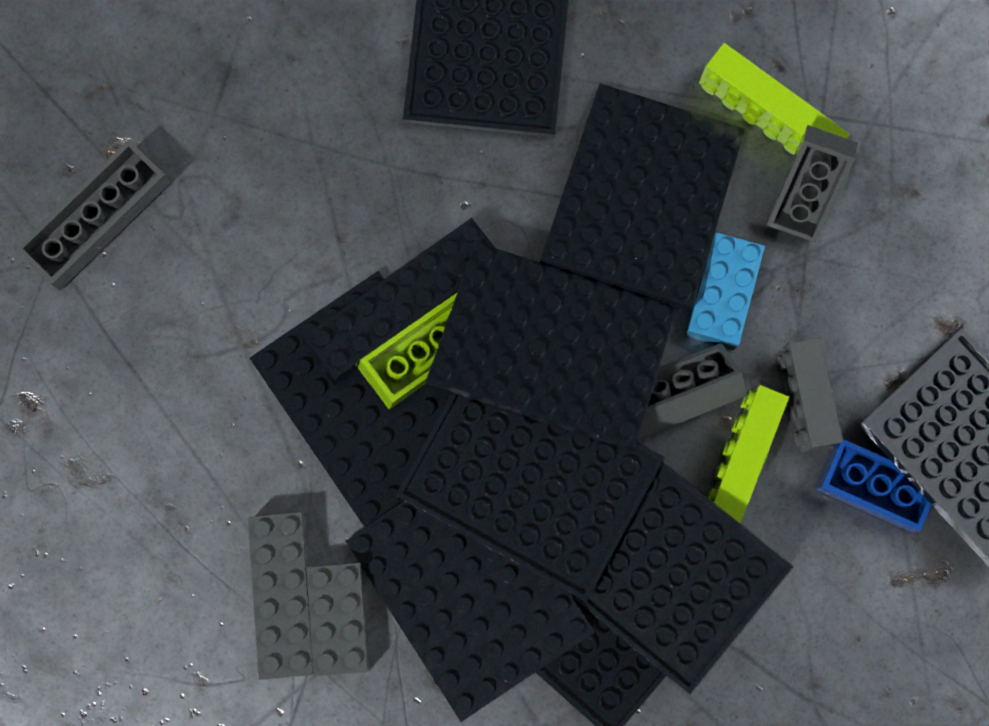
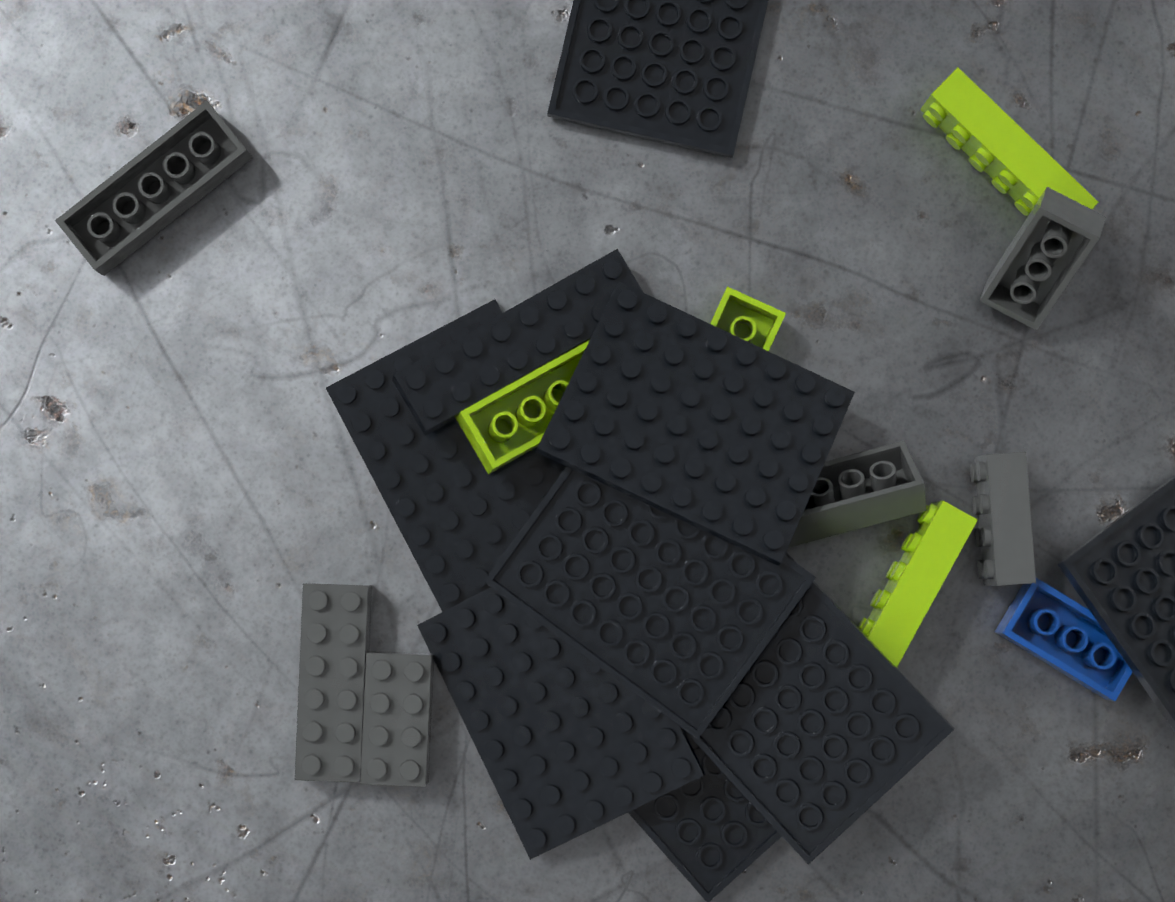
camera: 10 degrees right, 5 degrees up
black plate [540,83,745,311] -> none
dark azure brick [684,232,765,350] -> none

